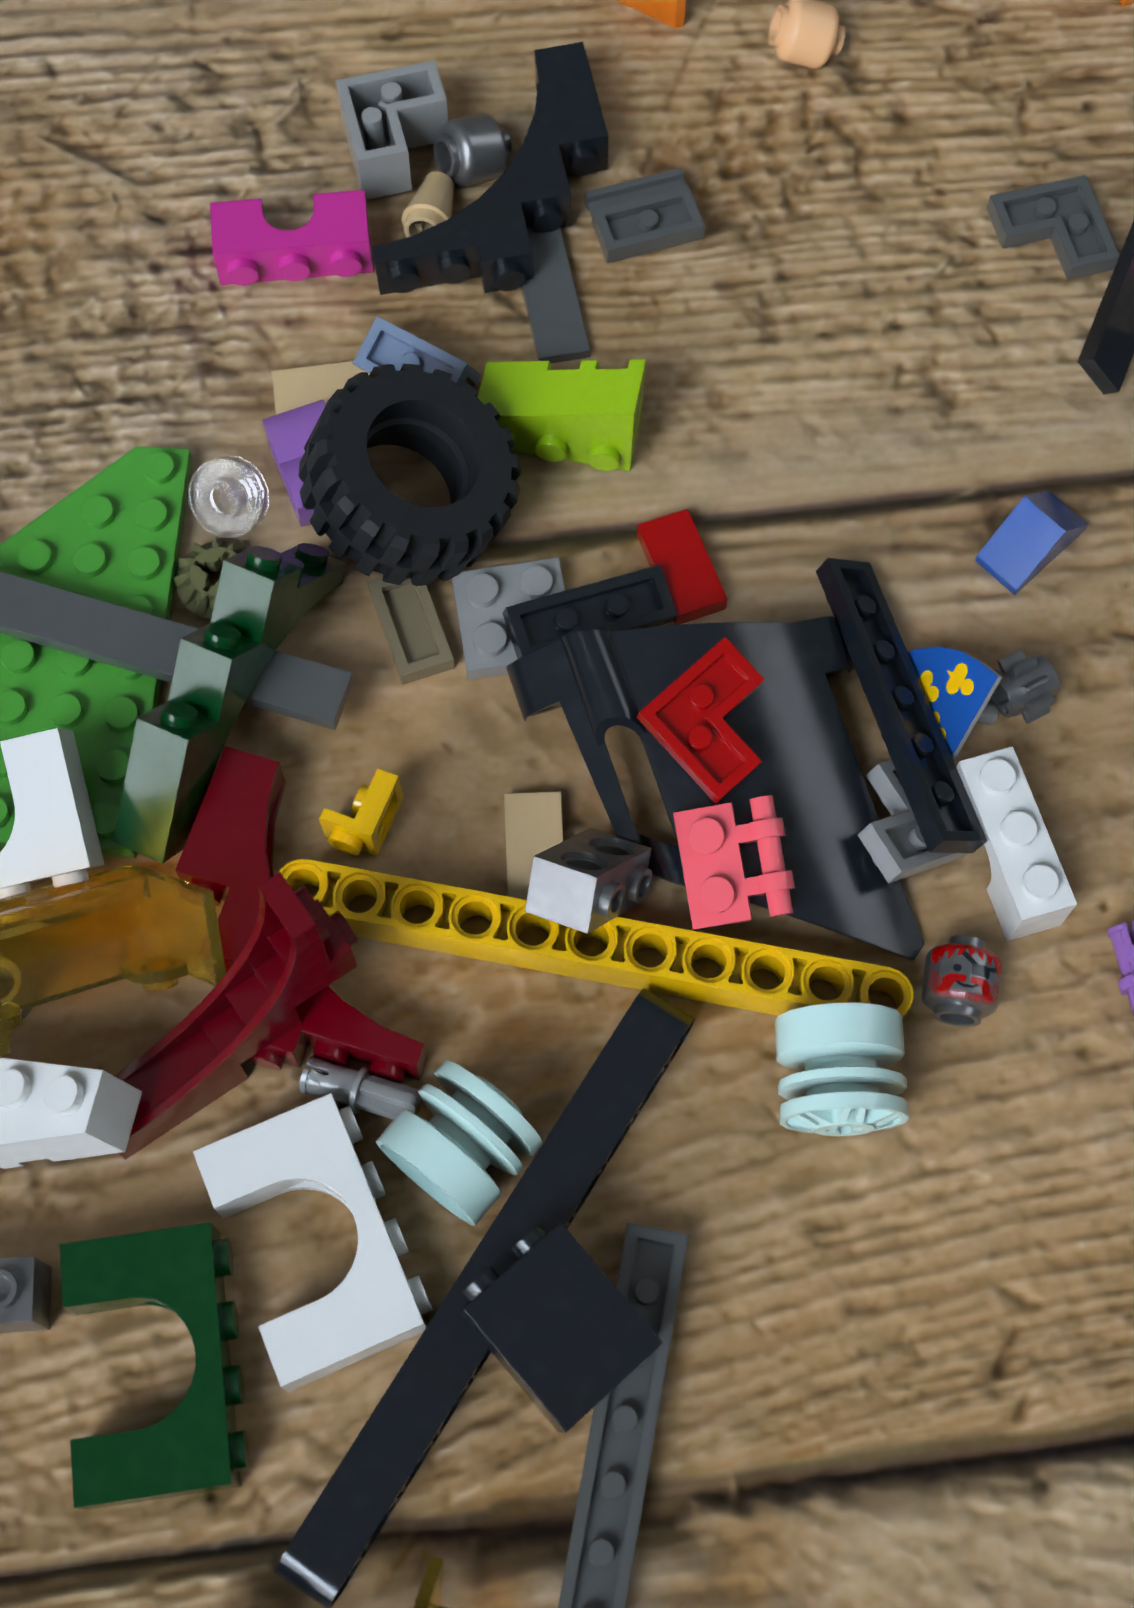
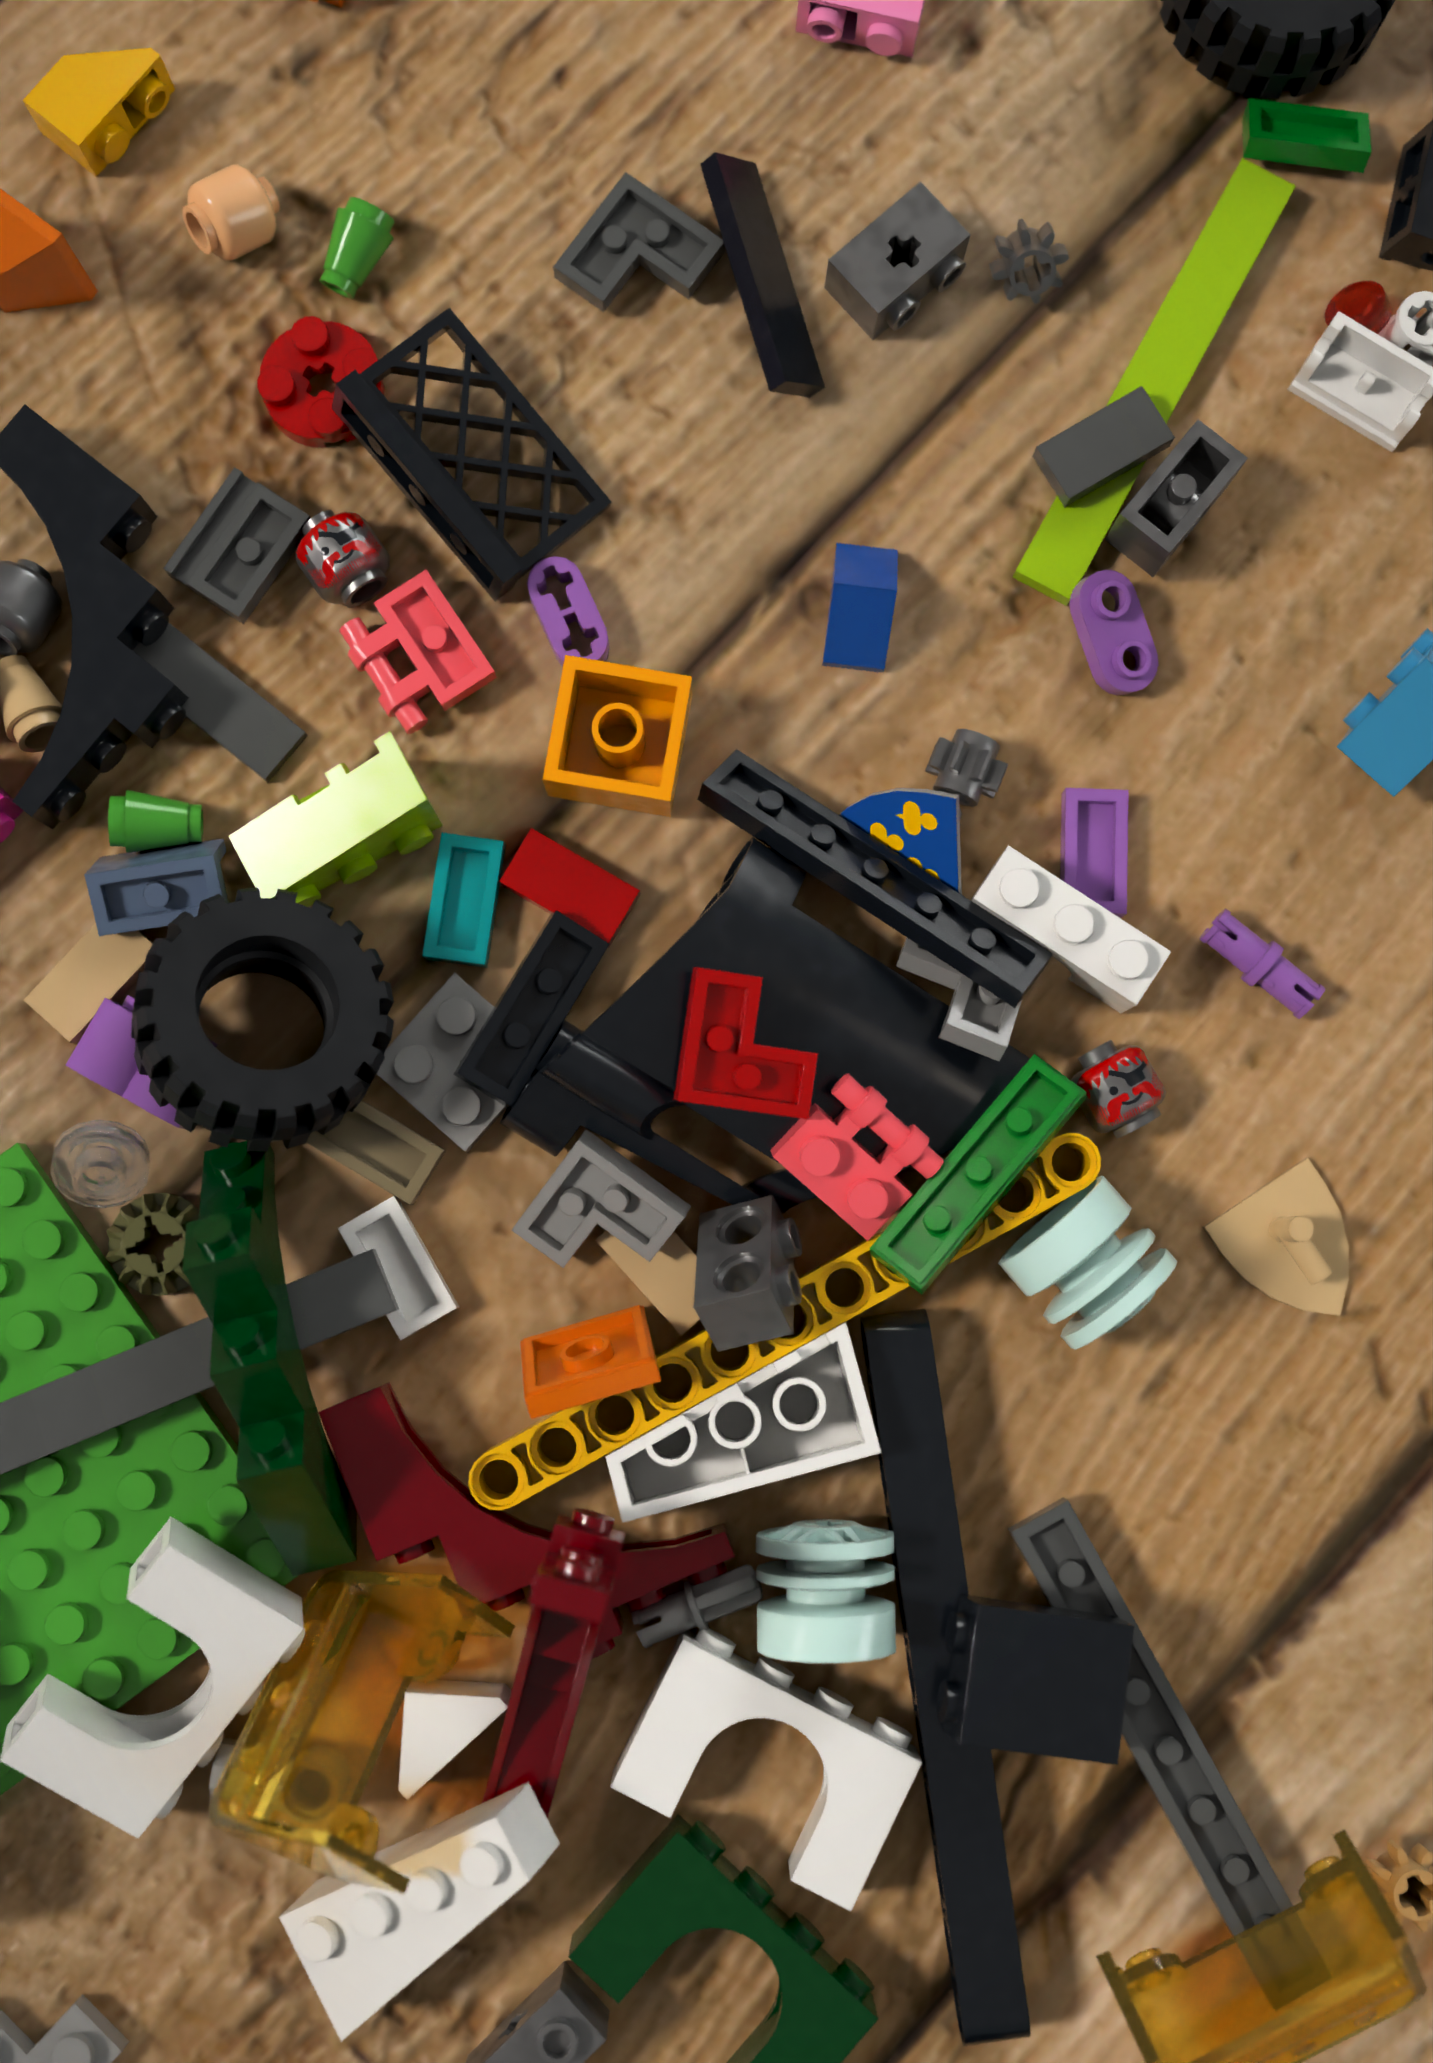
camera: 45 degrees left, 15 degrees up
yellow bracket [319,768,404,856] -> none
none -> bright green cone [108,790,203,853]
none -> red plate [257,316,385,448]
none -> flat silver head [296,510,390,608]
none -> bright green cone [320,197,395,299]
none -> black fence [332,307,612,602]
none -> white tile [338,1196,459,1340]
none -> coral plate [340,569,497,734]
none -> white slope [398,1679,512,1800]
none -> teal tile [422,832,506,968]
none -> light grey plate [512,1130,691,1268]
none -> orange plate [520,1305,661,1419]
none -> medium lavender beam [527,556,610,667]
none -> light orange brick [542,655,692,817]
none -> white wedge [606,1322,881,1523]
none -> green tile [869,1054,1086,1295]
none -> medium lavender tile [1060,788,1129,918]
none -> tan shield [1203,1158,1349,1316]

